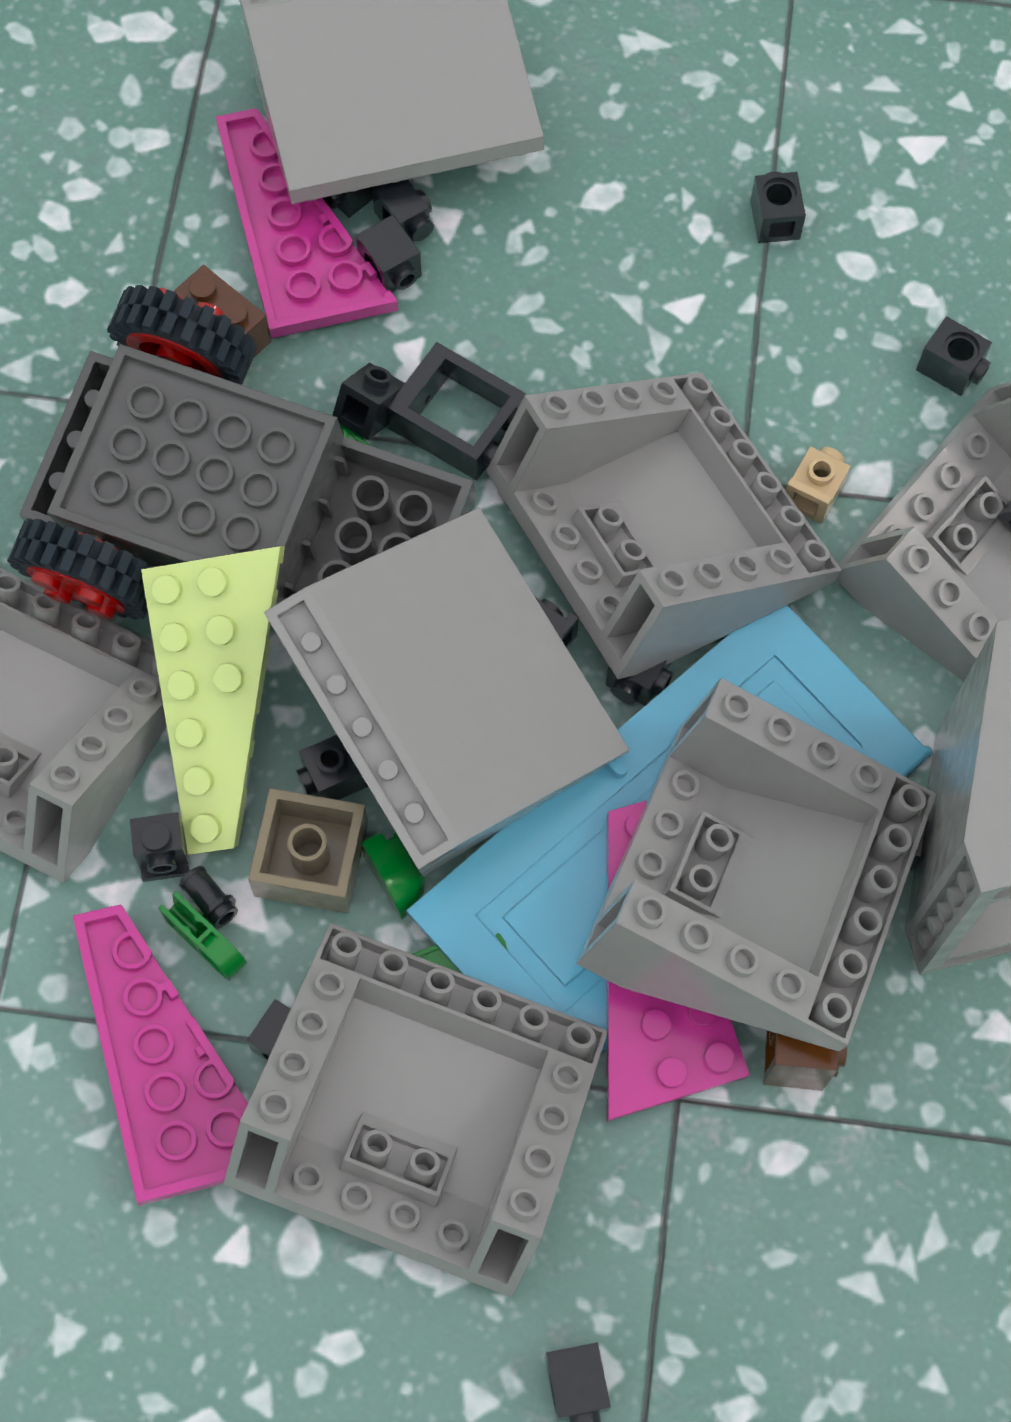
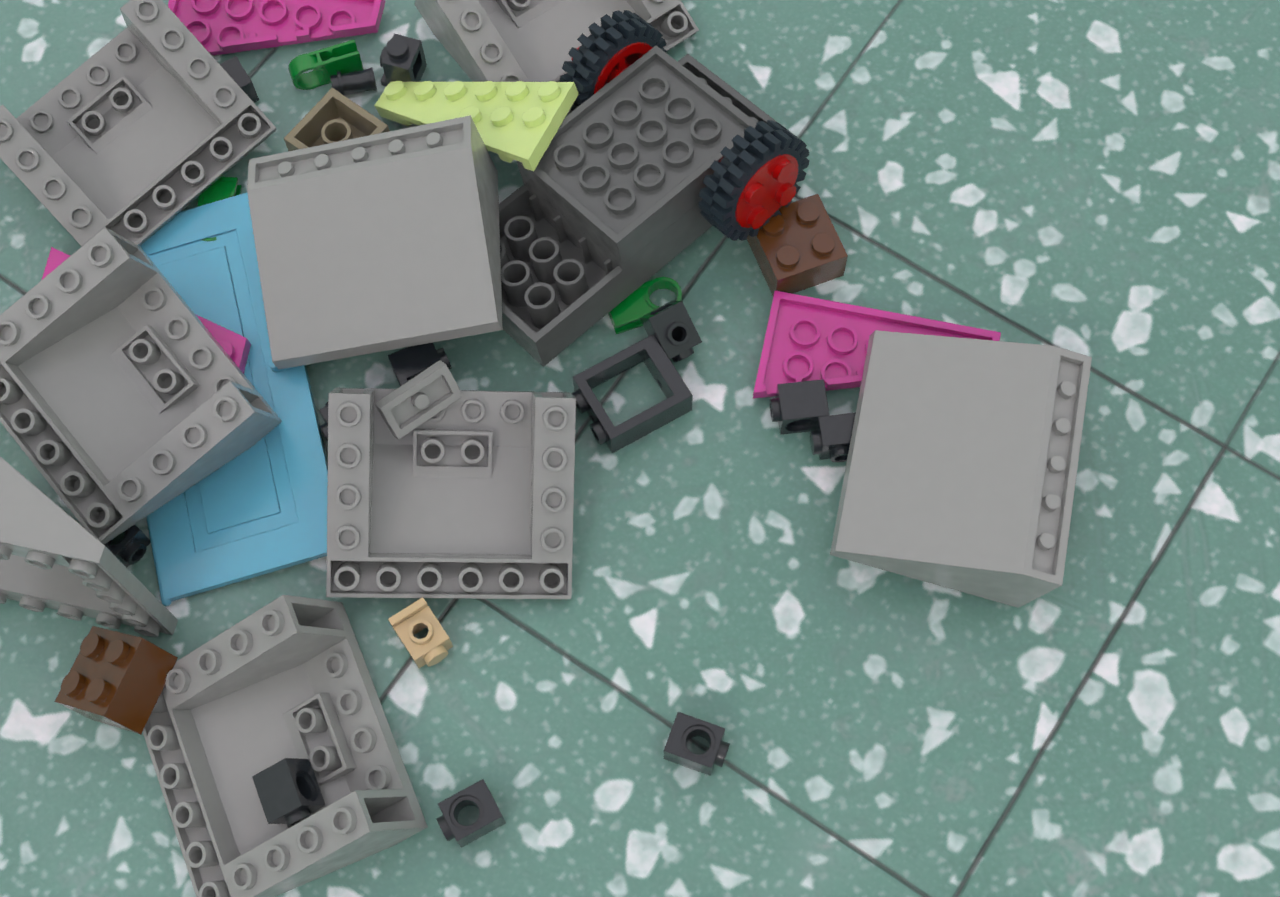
camera: 120 degrees right, 0 degrees up
none -> light grey plate [375,360,463,440]

